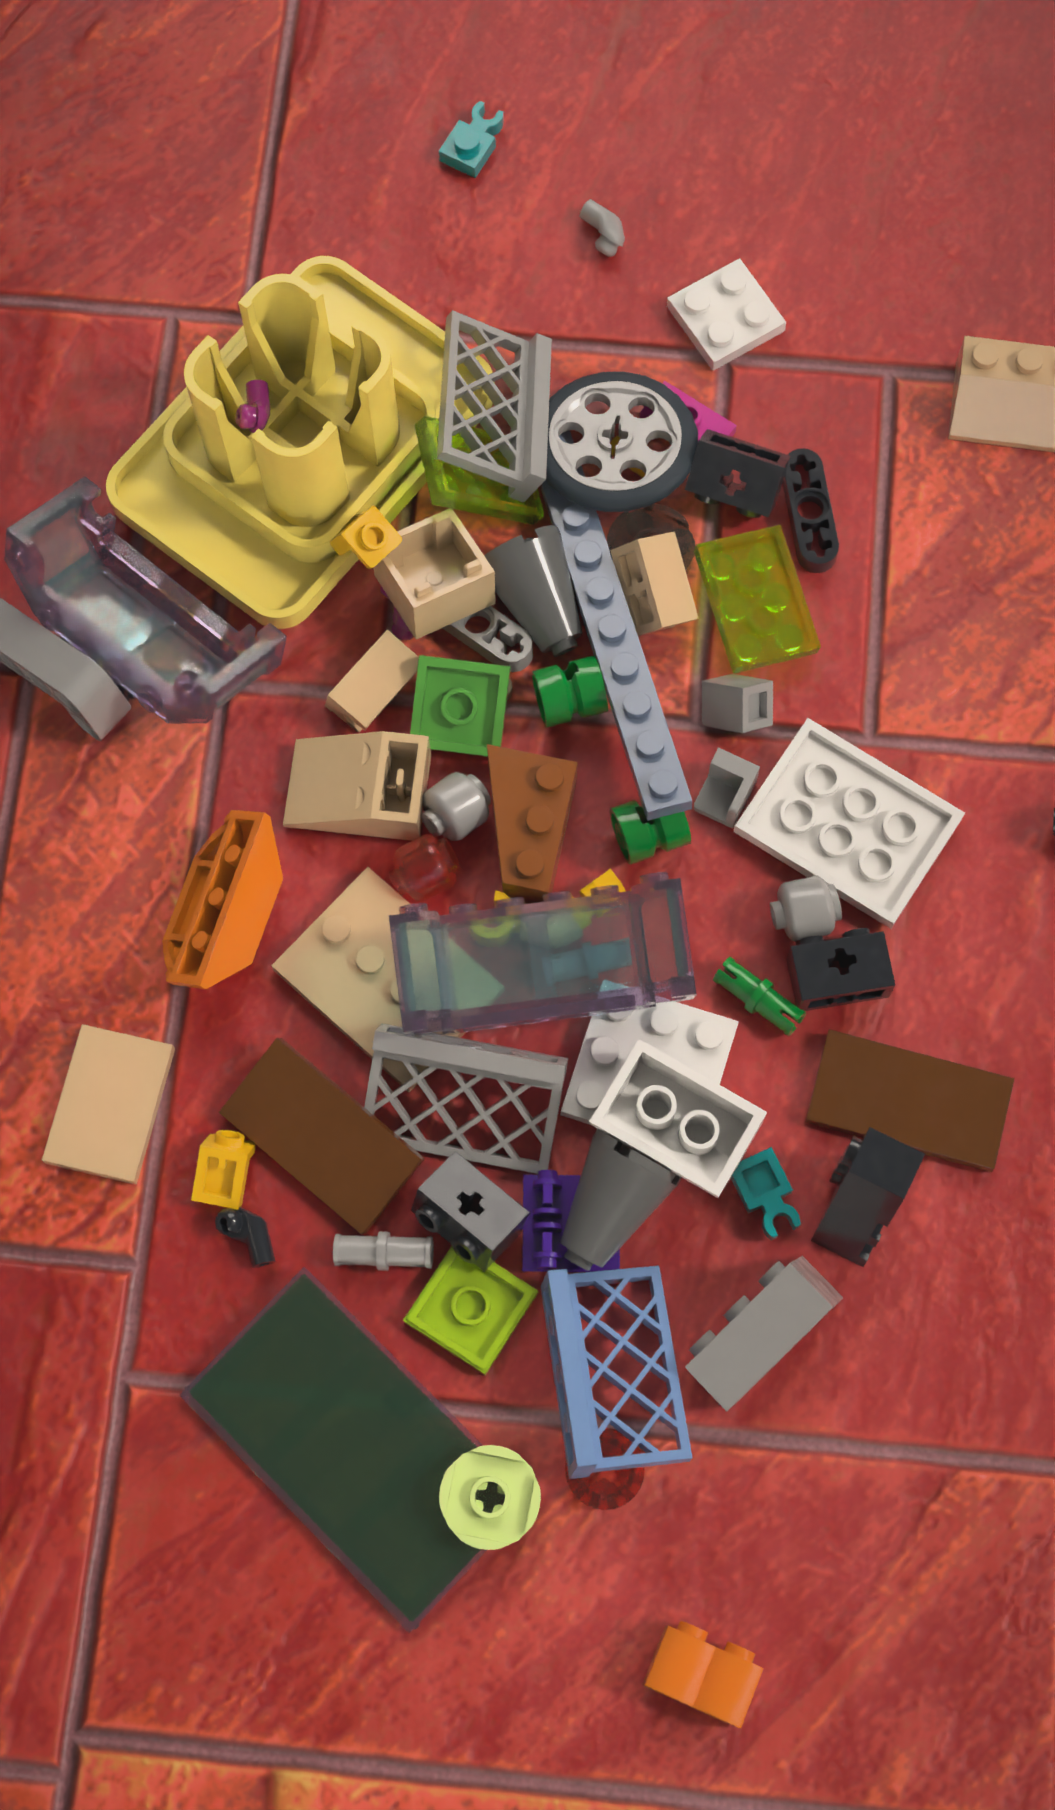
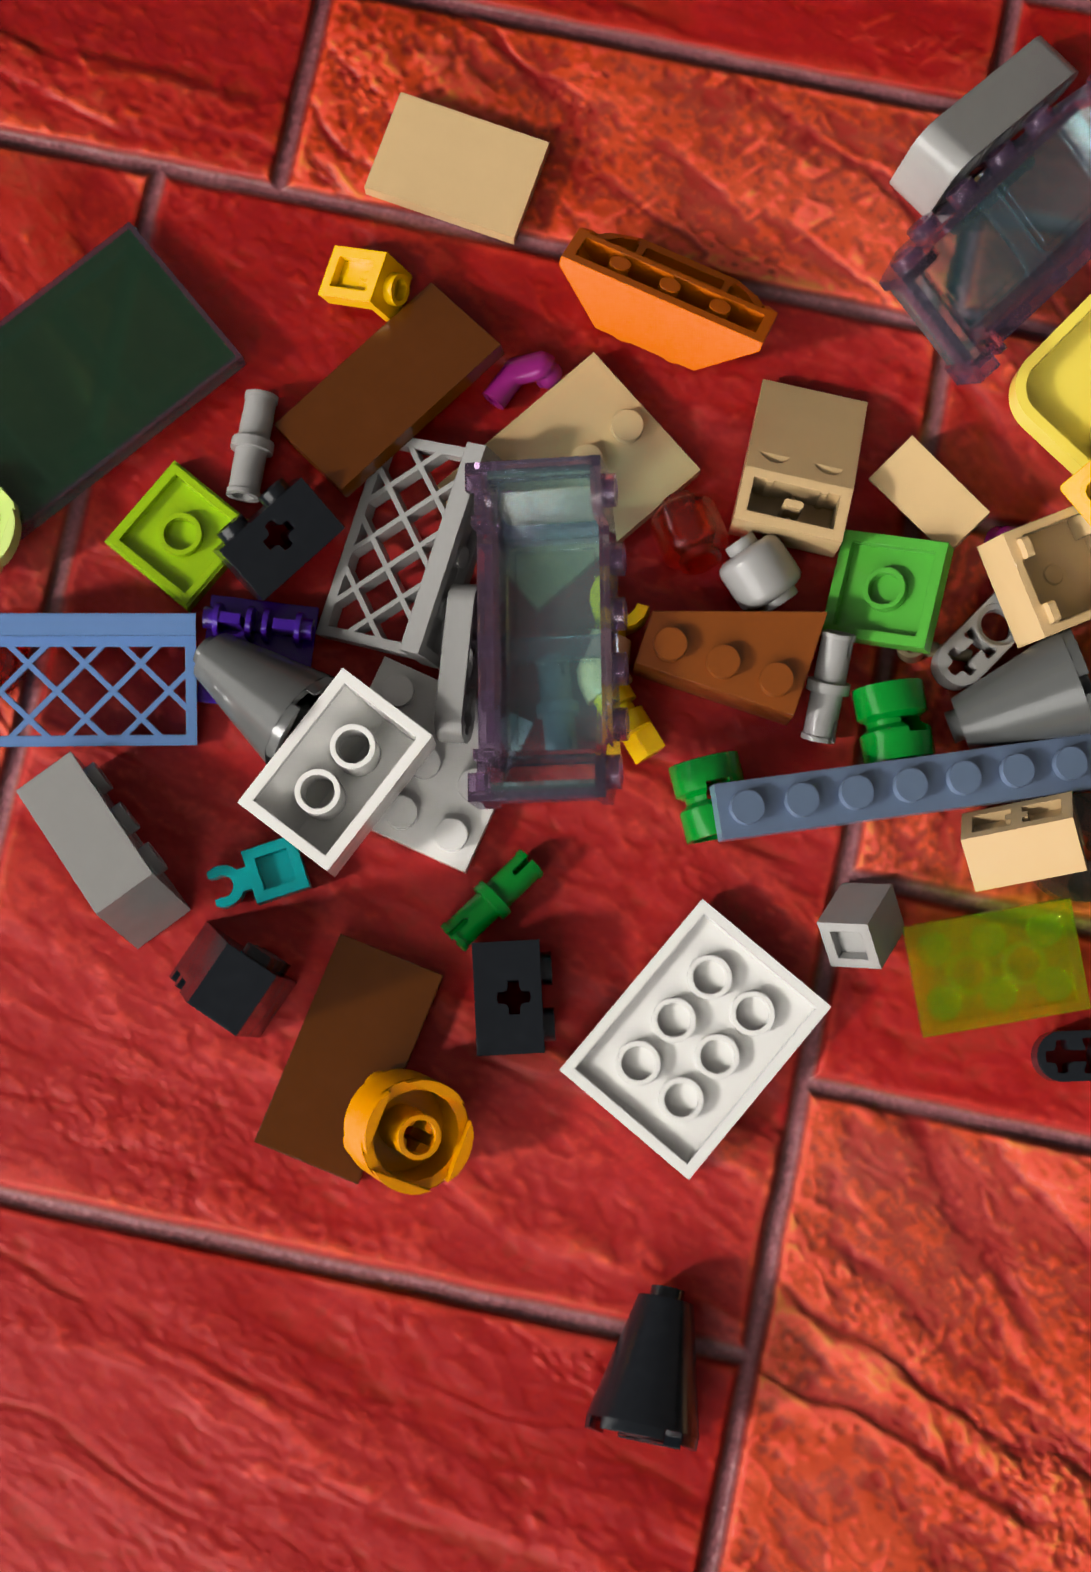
camera: 95 degrees right, 10 degrees up
black arm [215,1207,276,1268] -> none
light grey panel [693,747,760,828] -> none
light grey head [770,876,842,942] -> none
none -> light orange brick [343,1069,474,1195]
none -> light grey beam [434,583,486,743]
none -> magenta arm [482,351,563,410]
none -> light grey pin [801,629,856,744]

